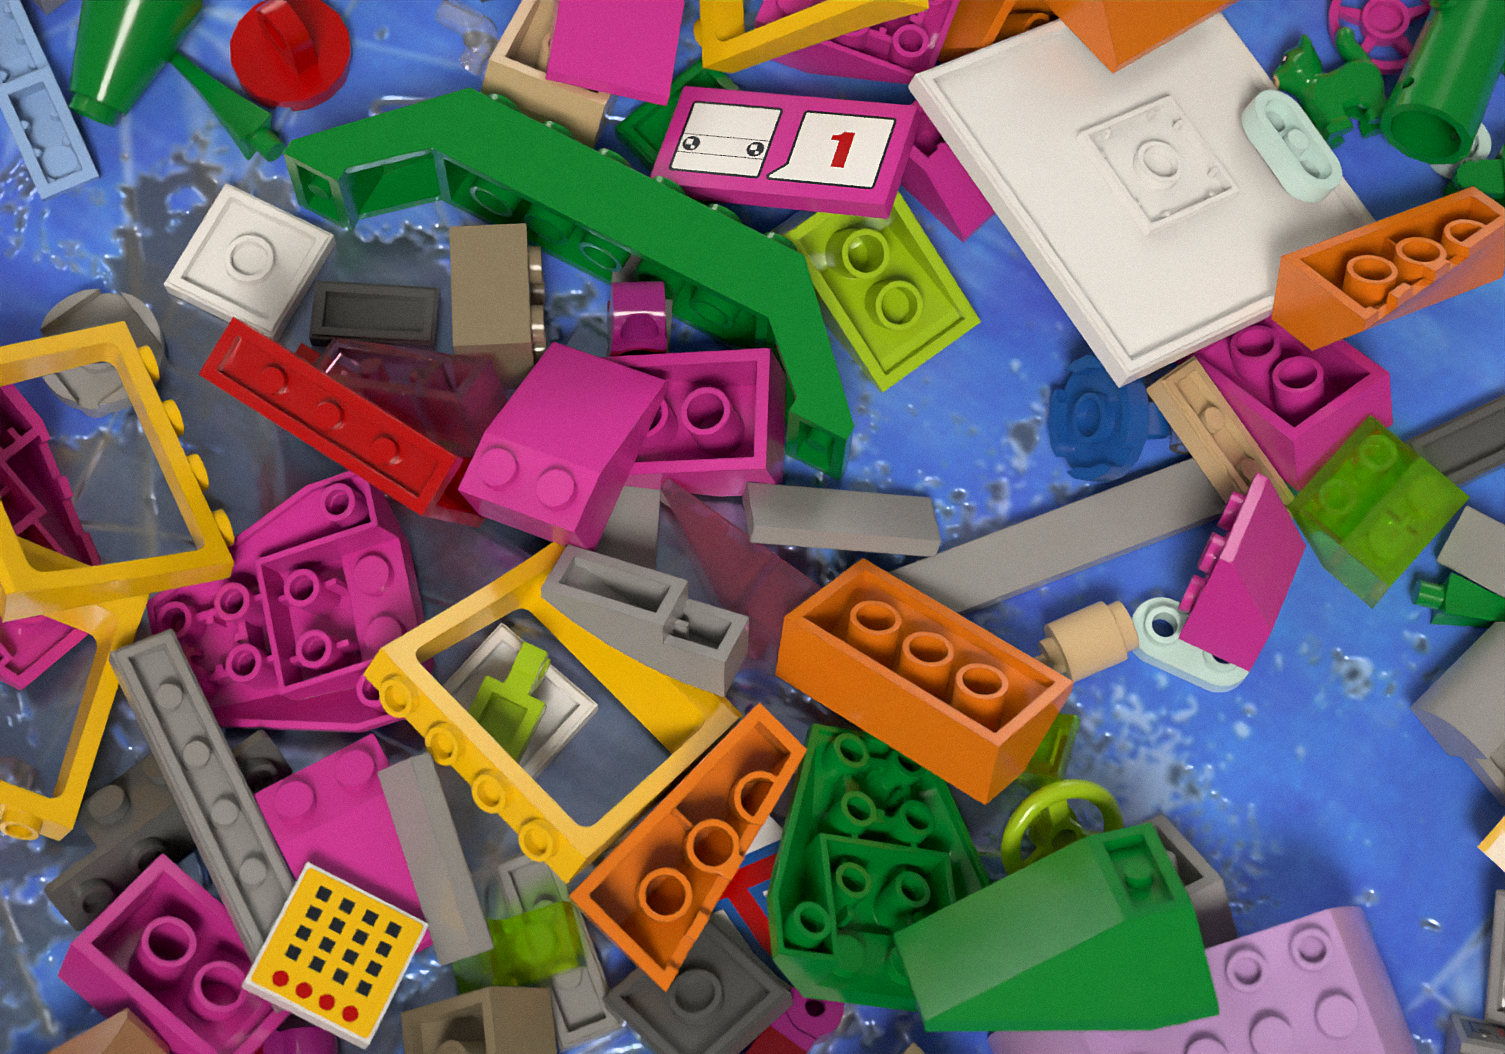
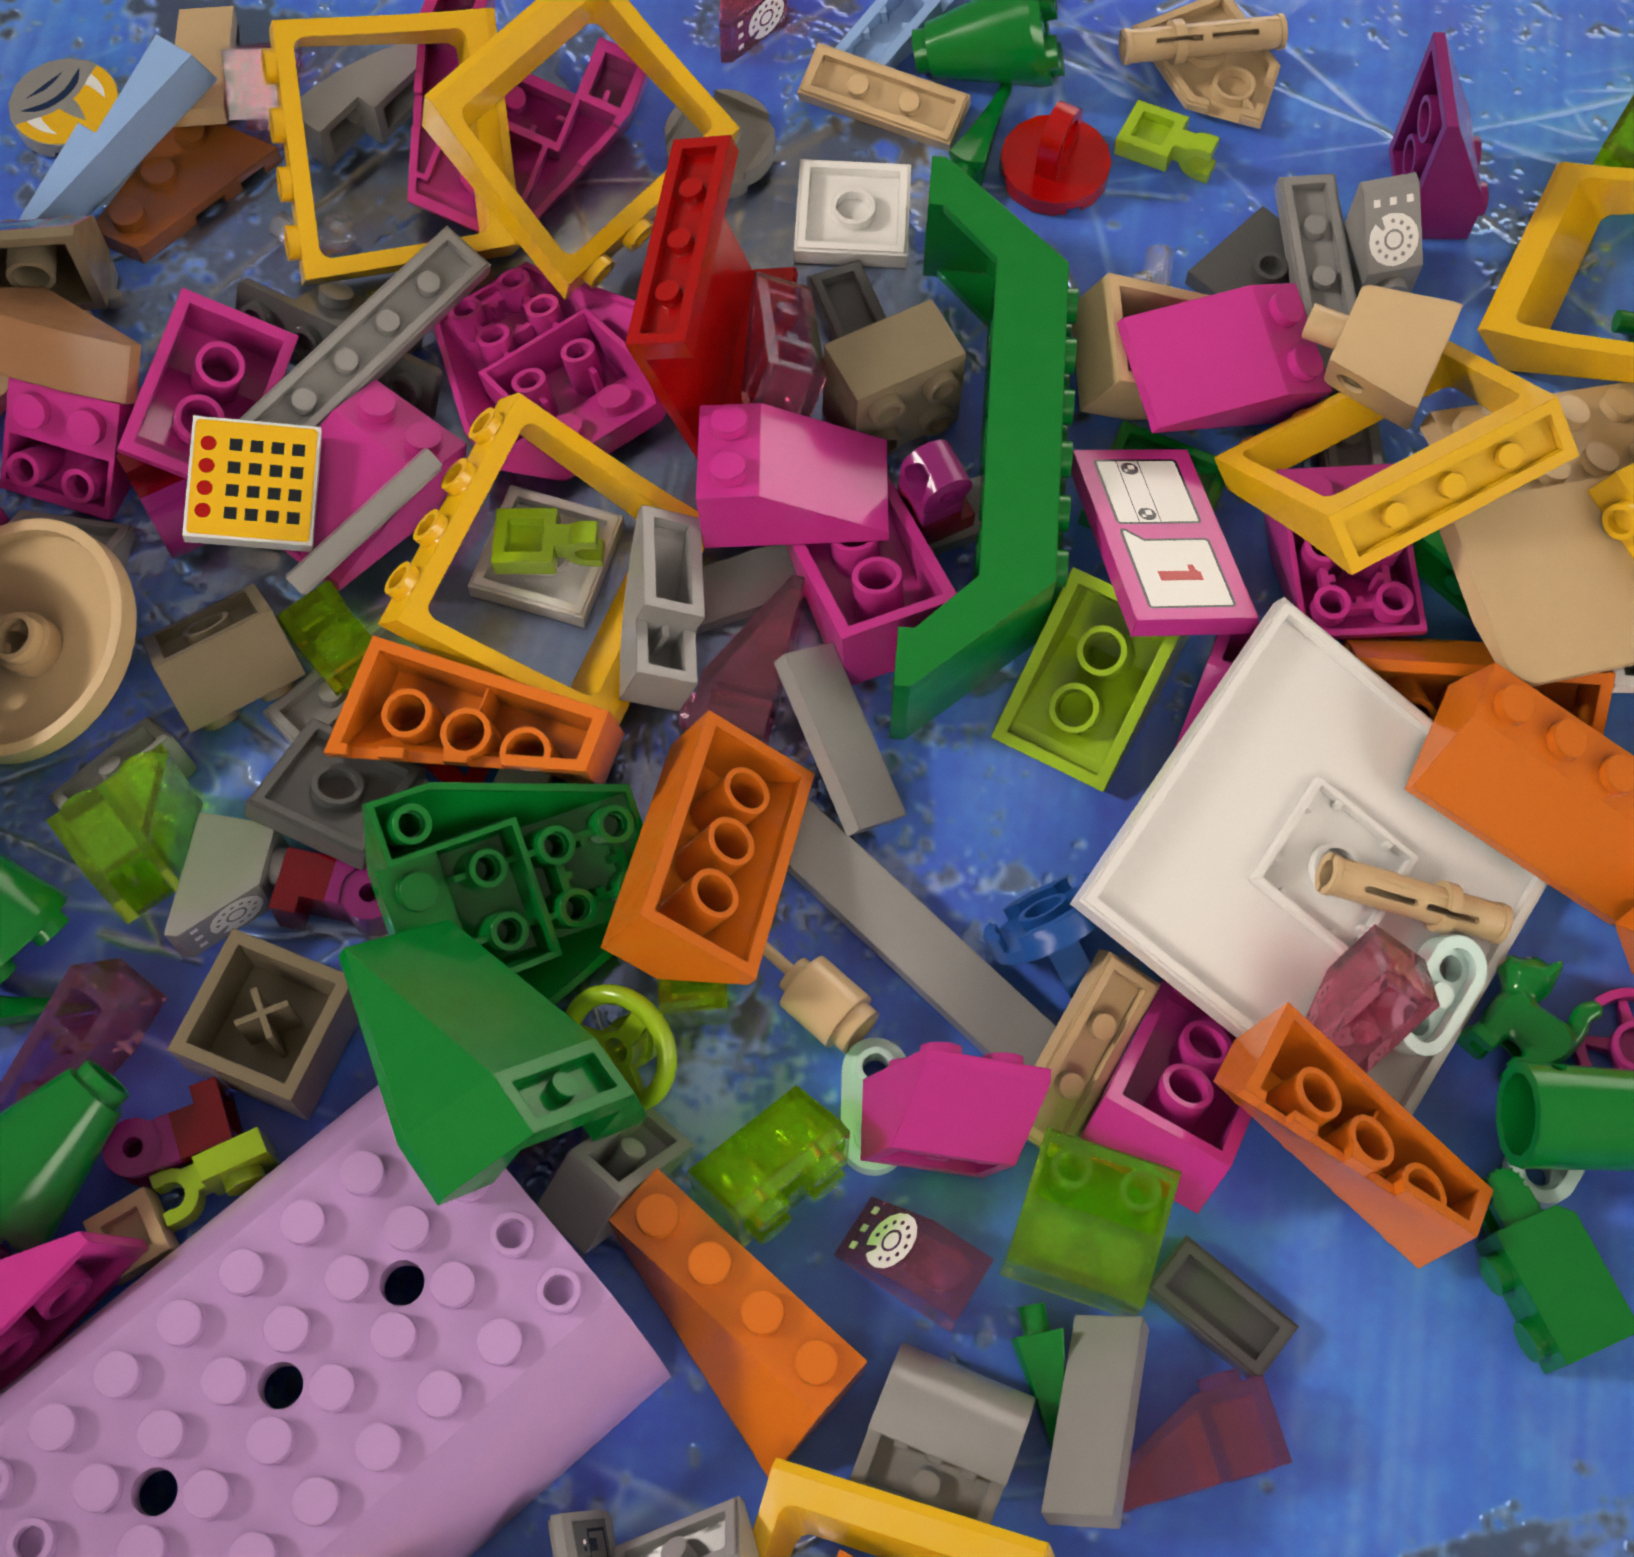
camera: 70 degrees right, 5 degrees down
none -> orange wedge [608,1168,867,1478]
none -> clear neon green slope [688,1085,850,1247]
none -> tan tile [797,43,971,152]
none -> clear pink slope [834,1196,994,1333]
none -> clear pink slope [1306,924,1440,1073]
none -> tan pin [1315,852,1513,945]

